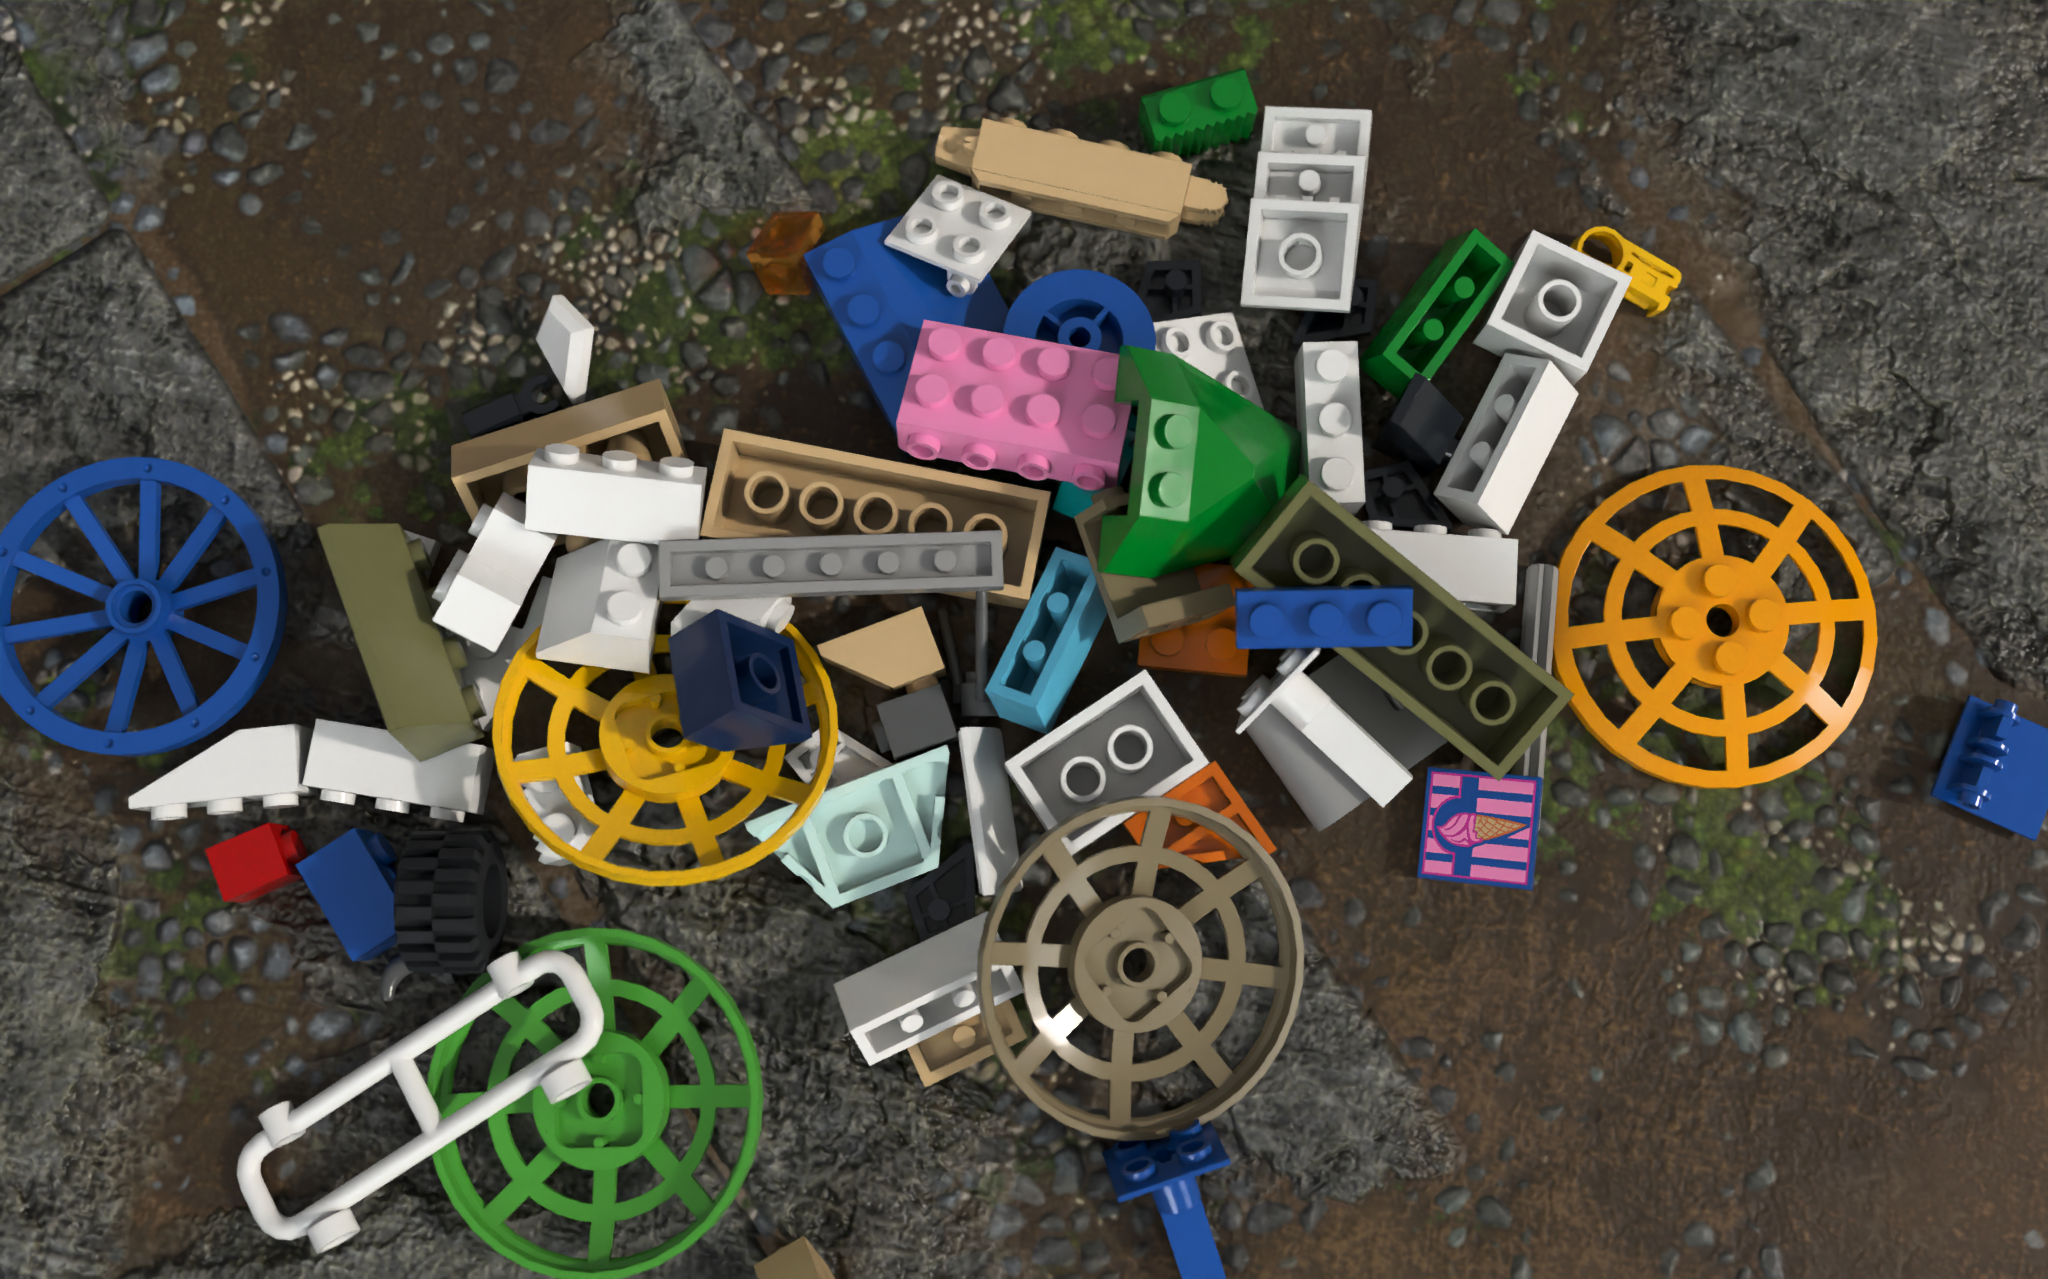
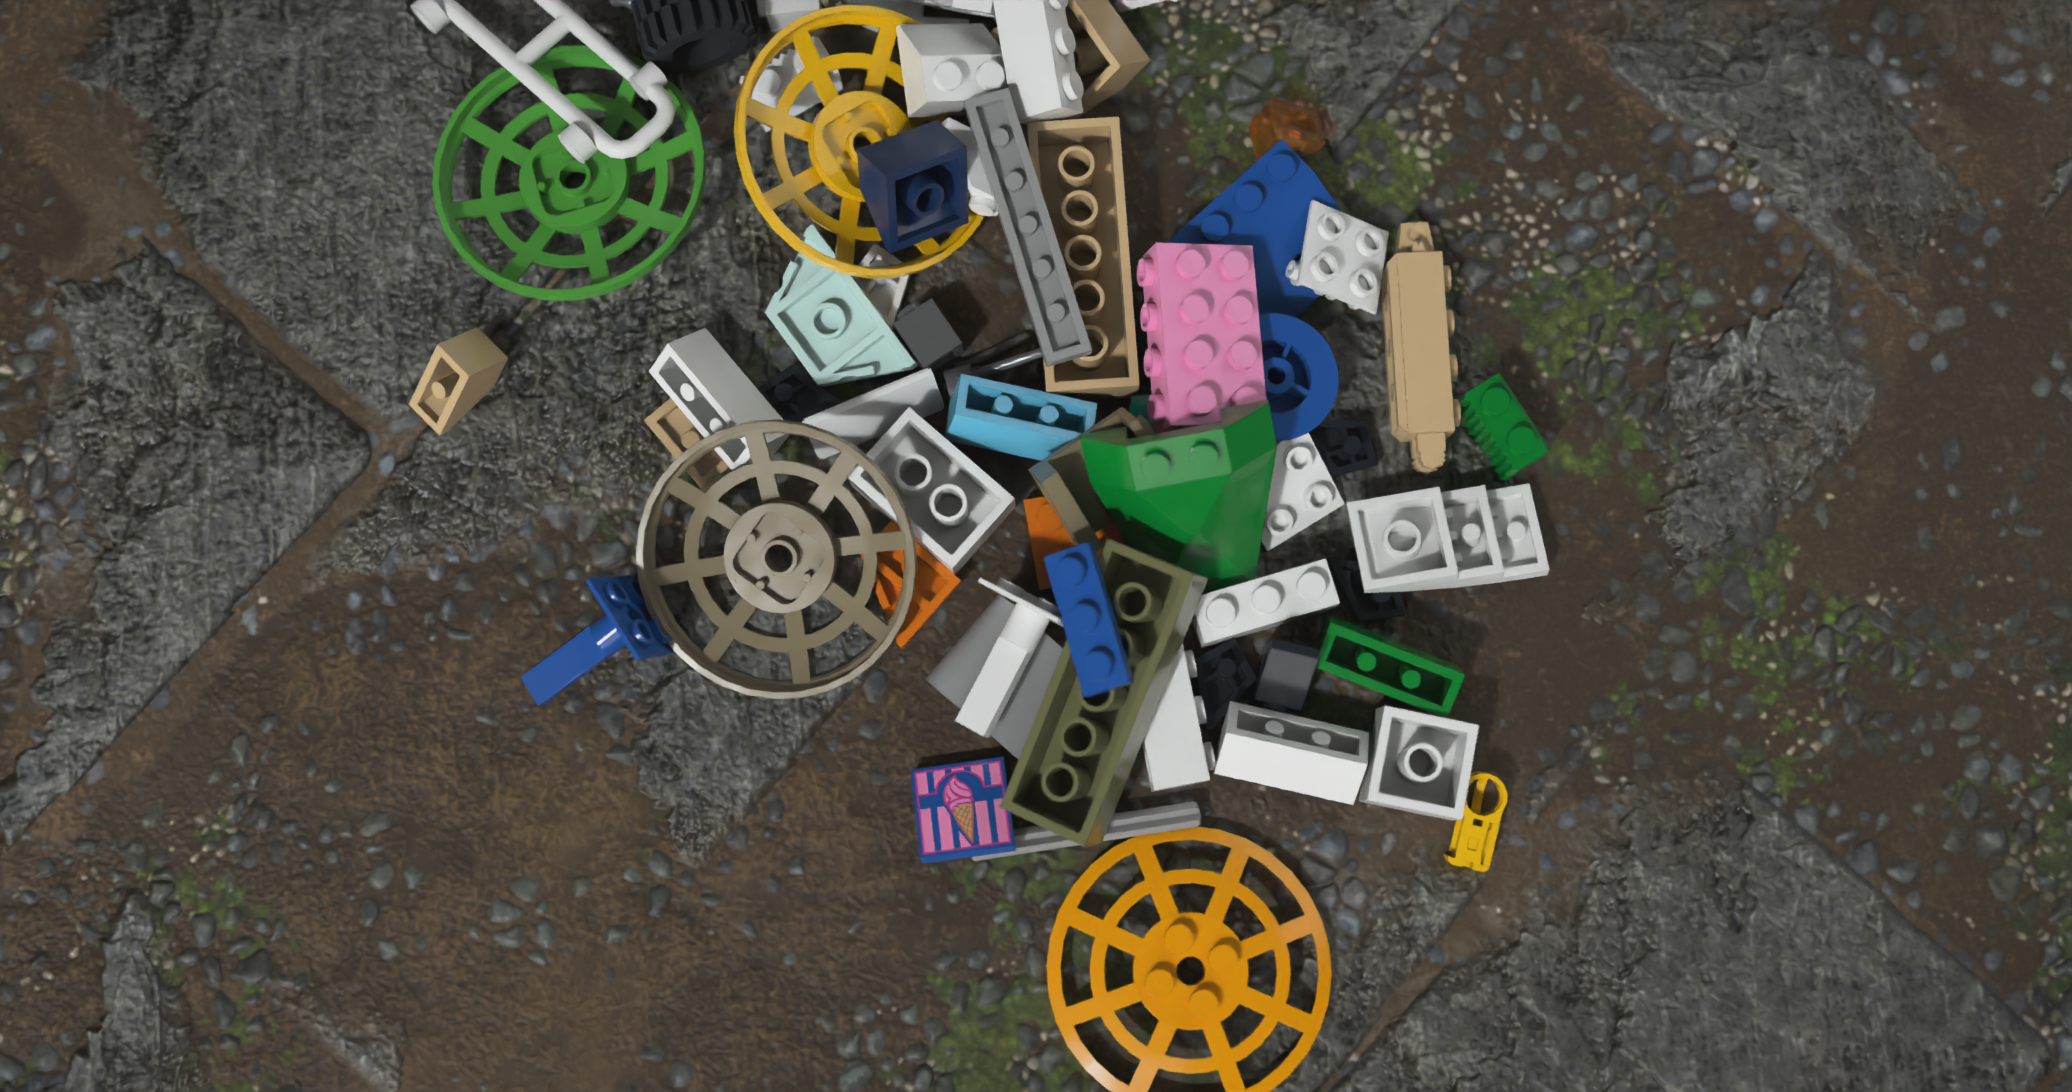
camera: 75 degrees right, 0 degrees up
tan slope [817,606,947,694] -> none

